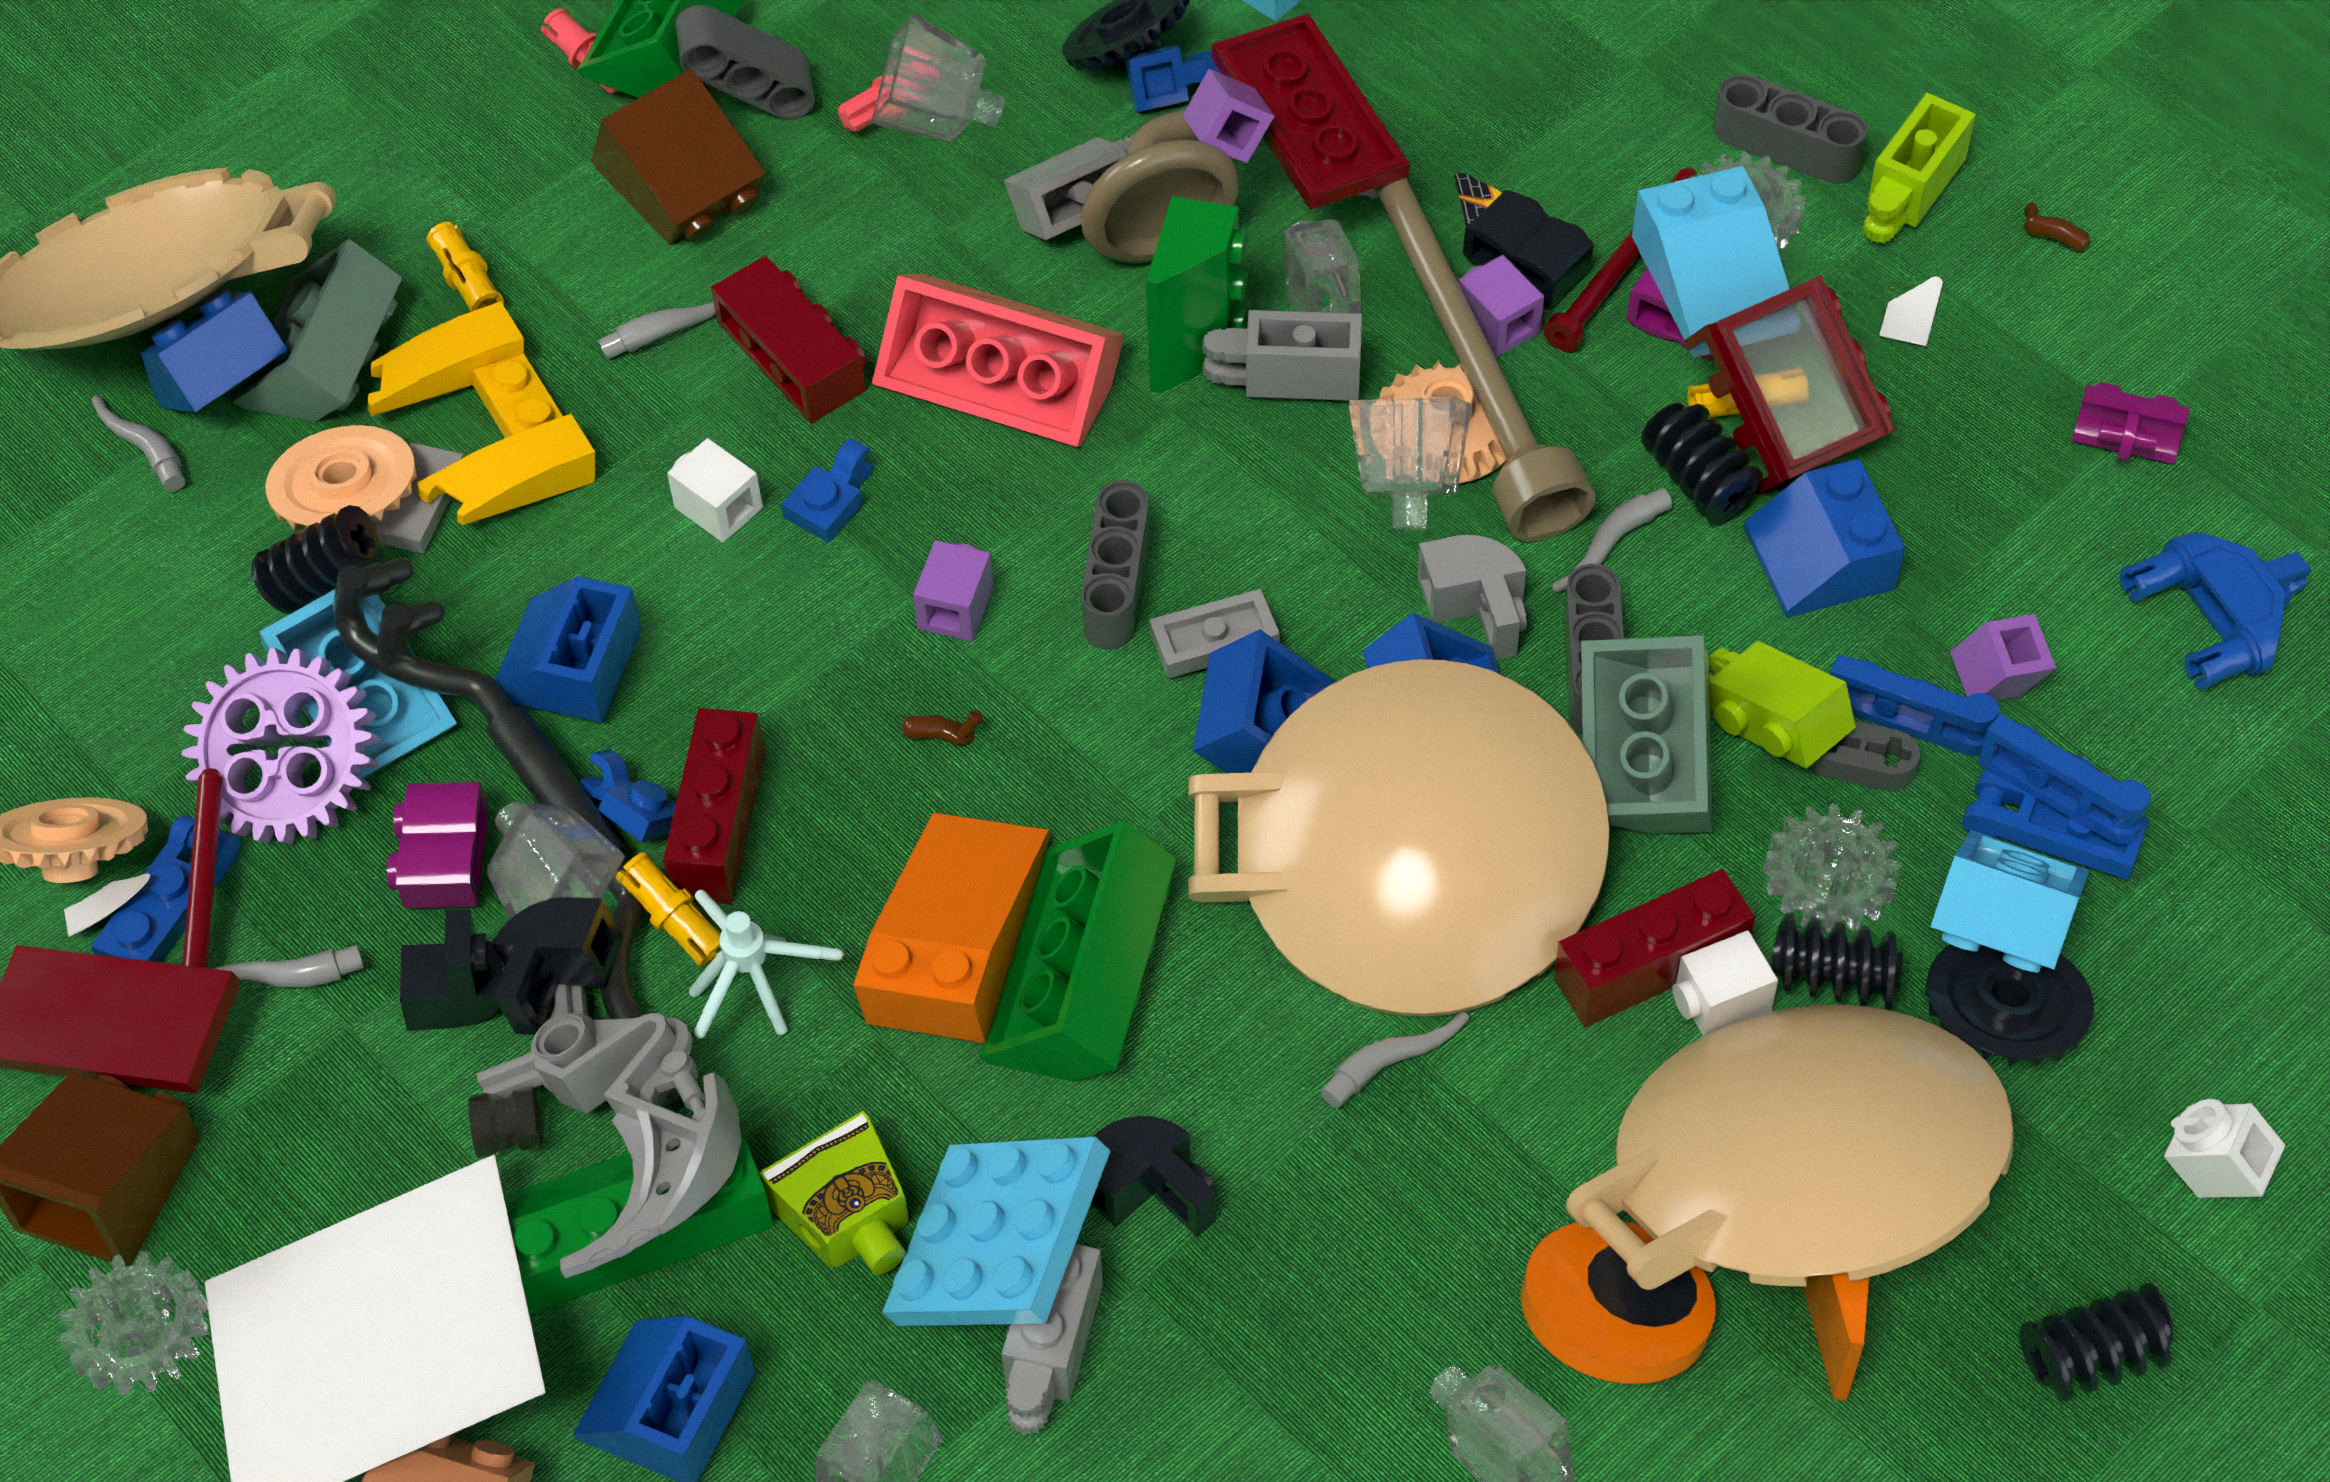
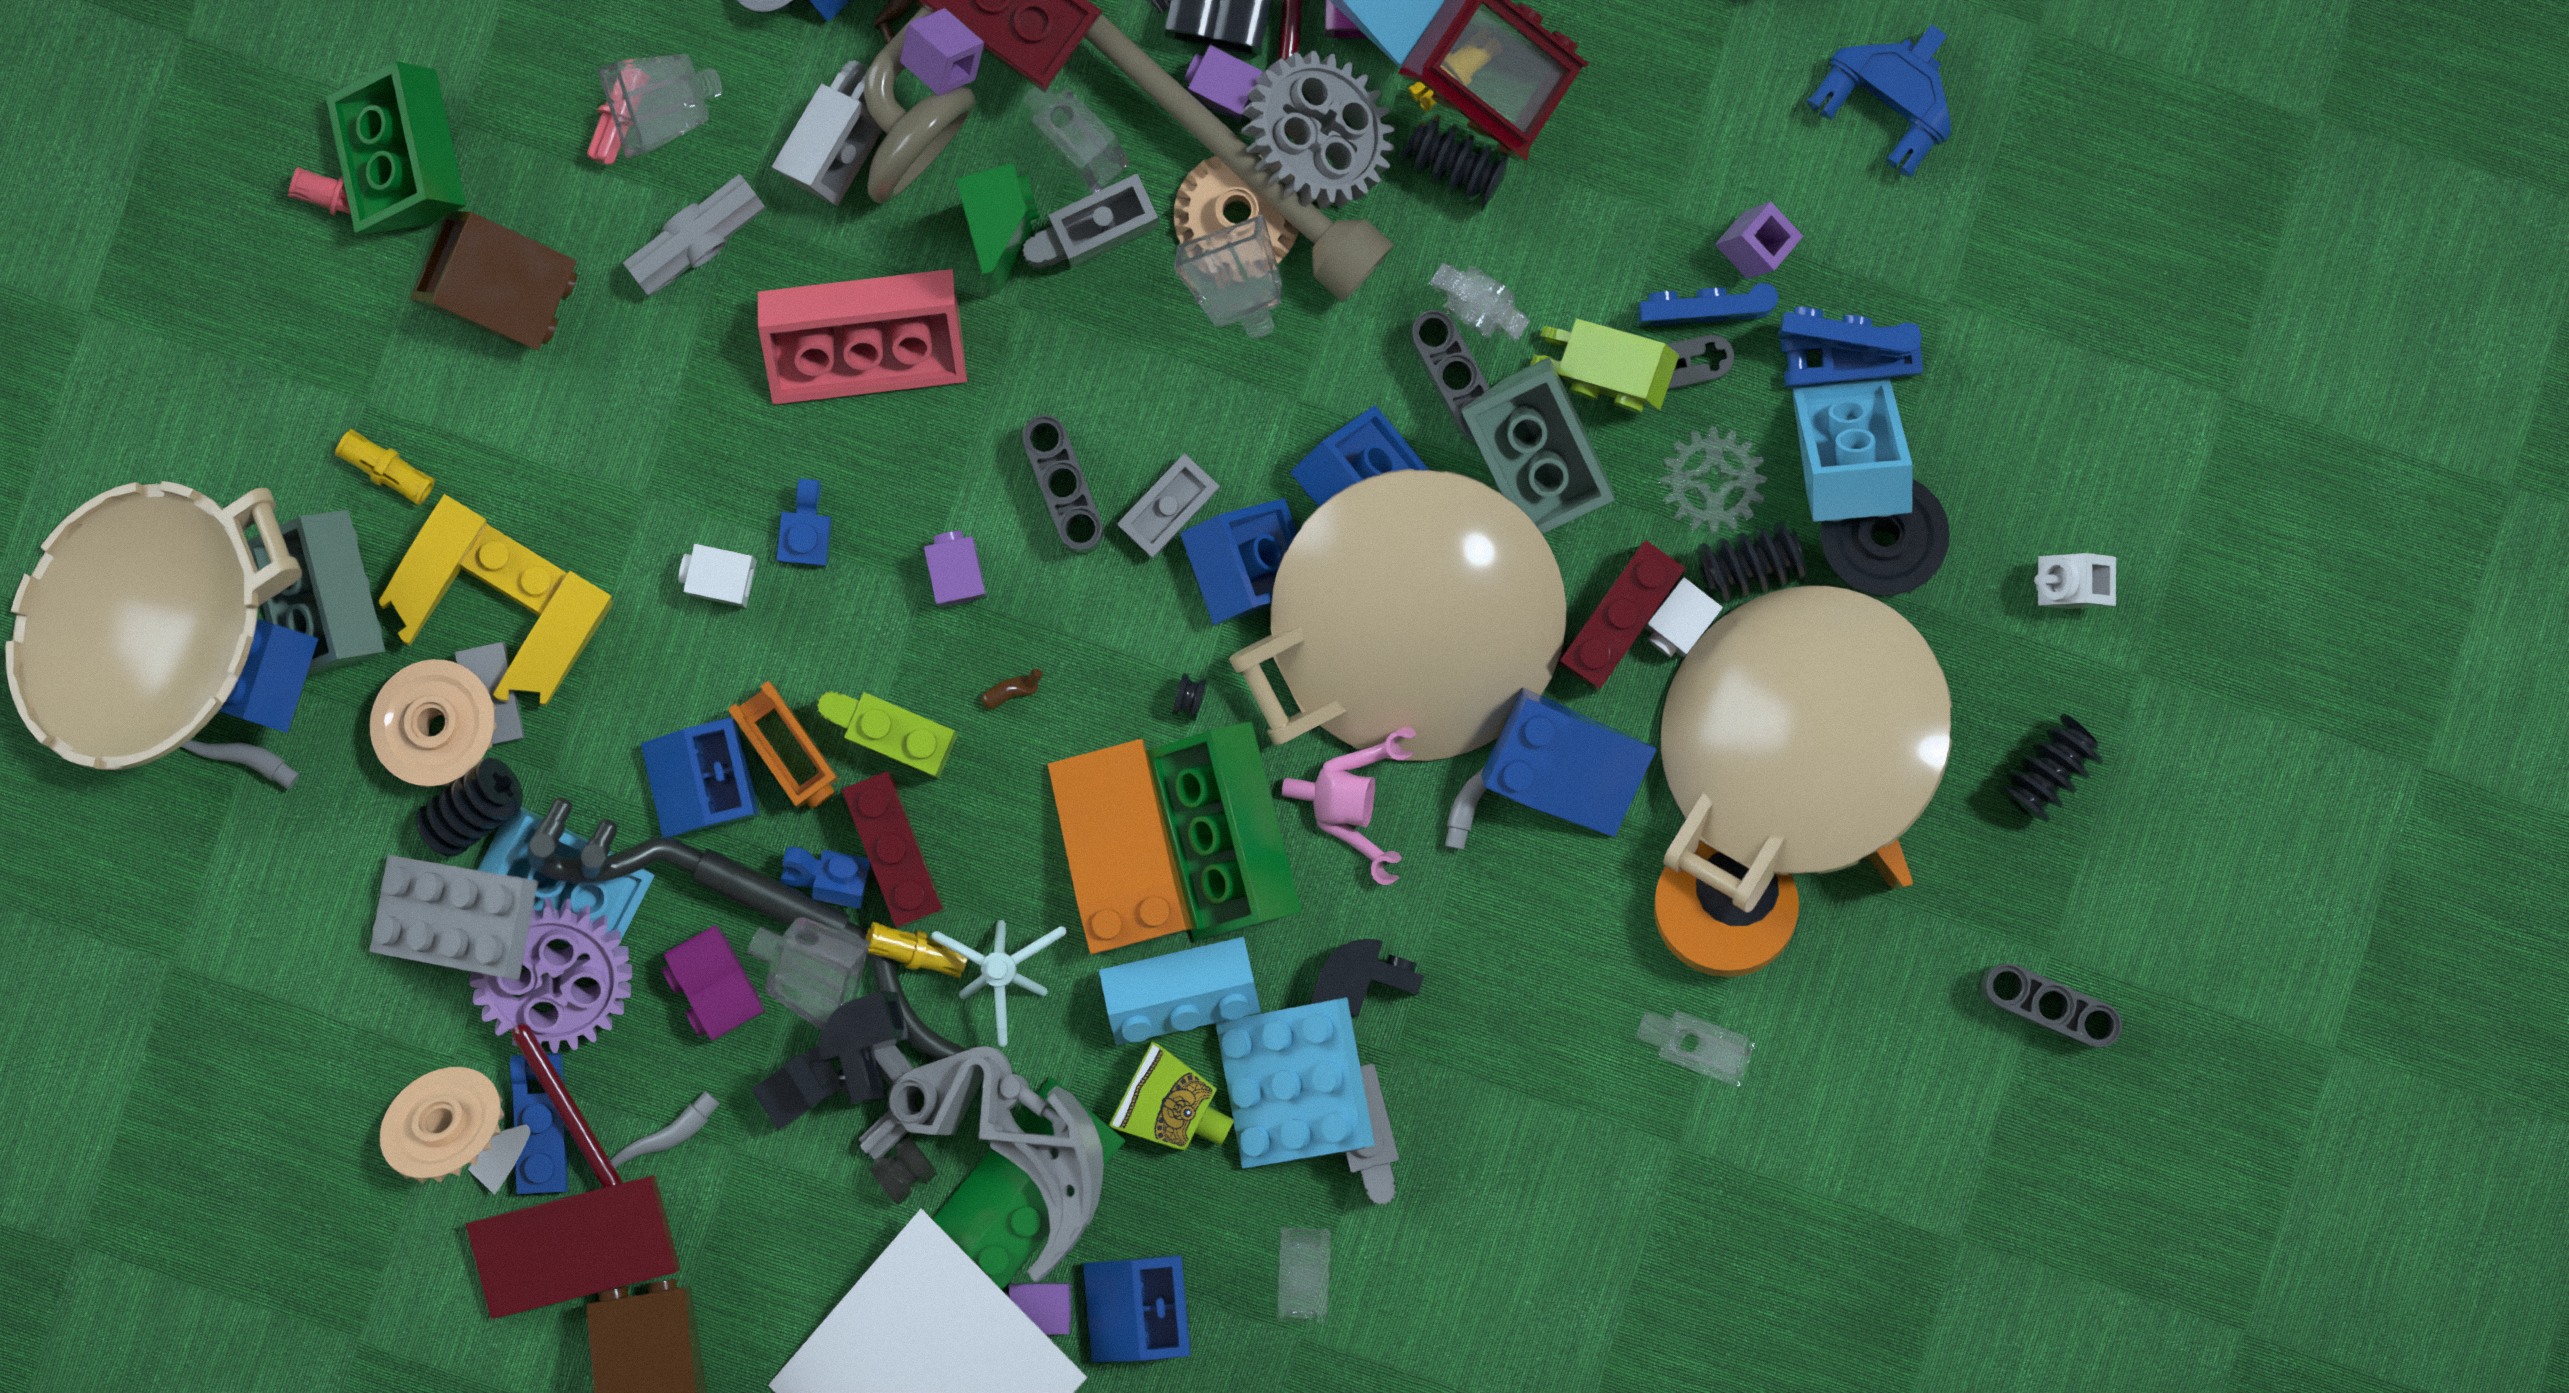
camera: 30 degrees left, 30 degrees up
light grey animal [598,302,716,360] -> none
dark grey beam [676,5,815,119] -> none
dark red brick [711,255,866,424] -> none
light grey brick [1417,535,1527,660] -> none
light grey animal [1552,488,1672,593] -> none
blue slope [1743,458,1905,618] -> none
none -> light grey plate [369,855,538,980]
none -> light grey piece [623,174,767,297]
none -> orange window [728,681,840,809]
none -> lime hinge [817,690,958,779]
none -> medium lavender brick [1005,1282,1071,1334]
none -> medium azure brick [1099,937,1261,1045]
none -> black bush [1172,673,1207,721]
none -> light grey gear [1242,51,1394,210]
none -> bright pink piece [1282,727,1416,885]
none -> clear gear [1429,262,1530,342]
none -> blue slope [1481,688,1657,837]

